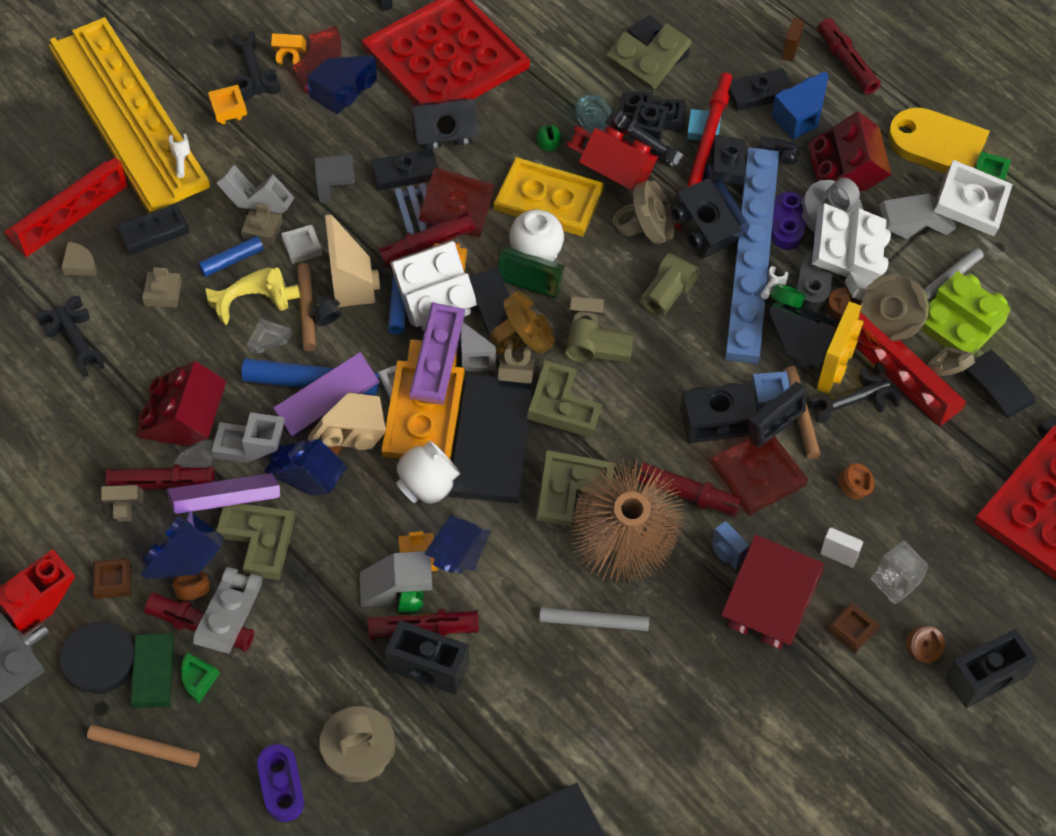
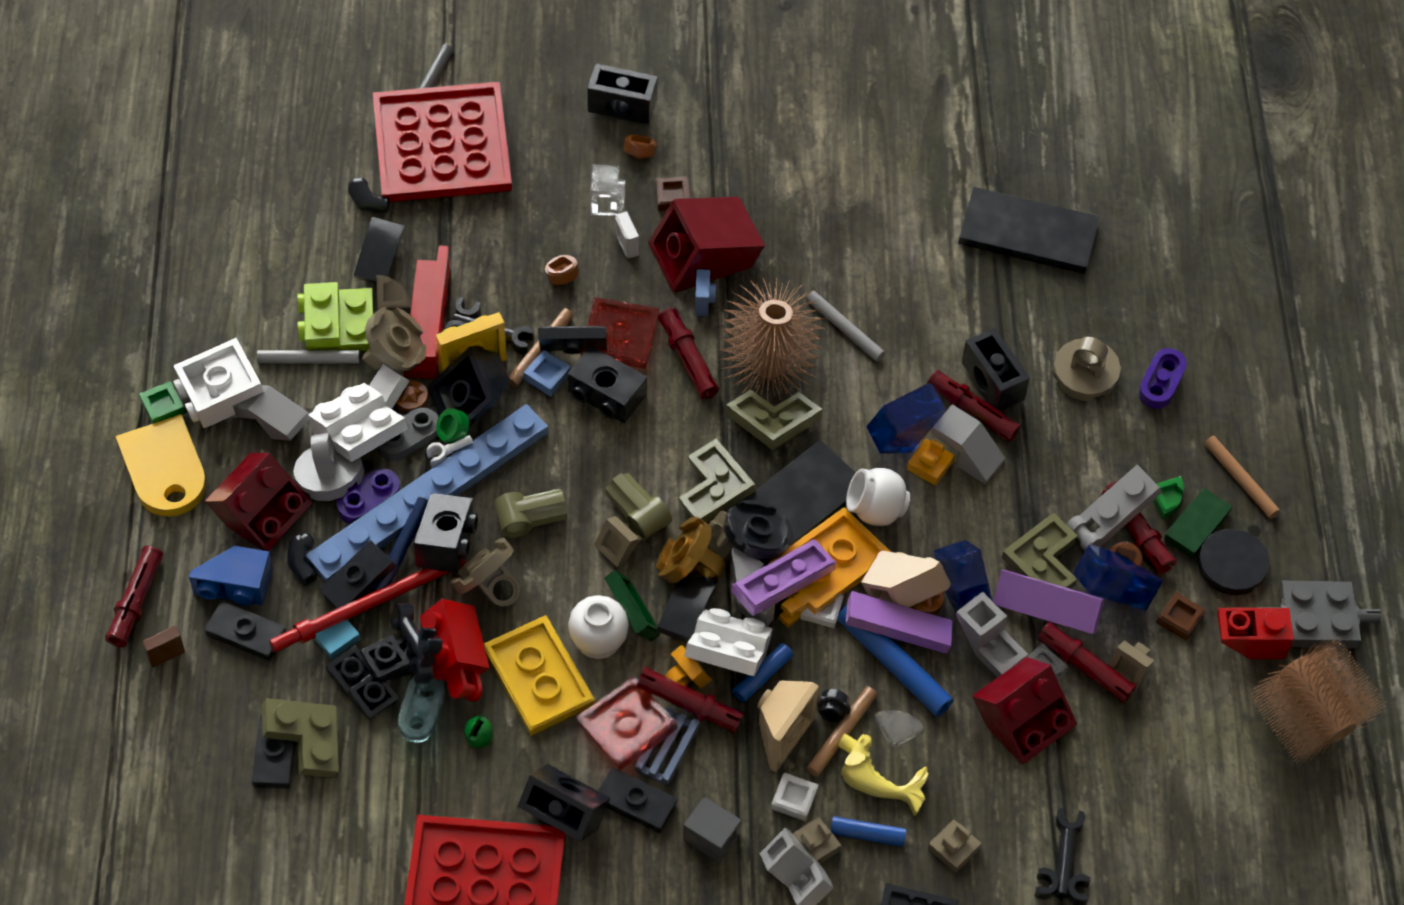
camera: 140 degrees left, 0 degrees up
none -> black tile [723,500,793,560]

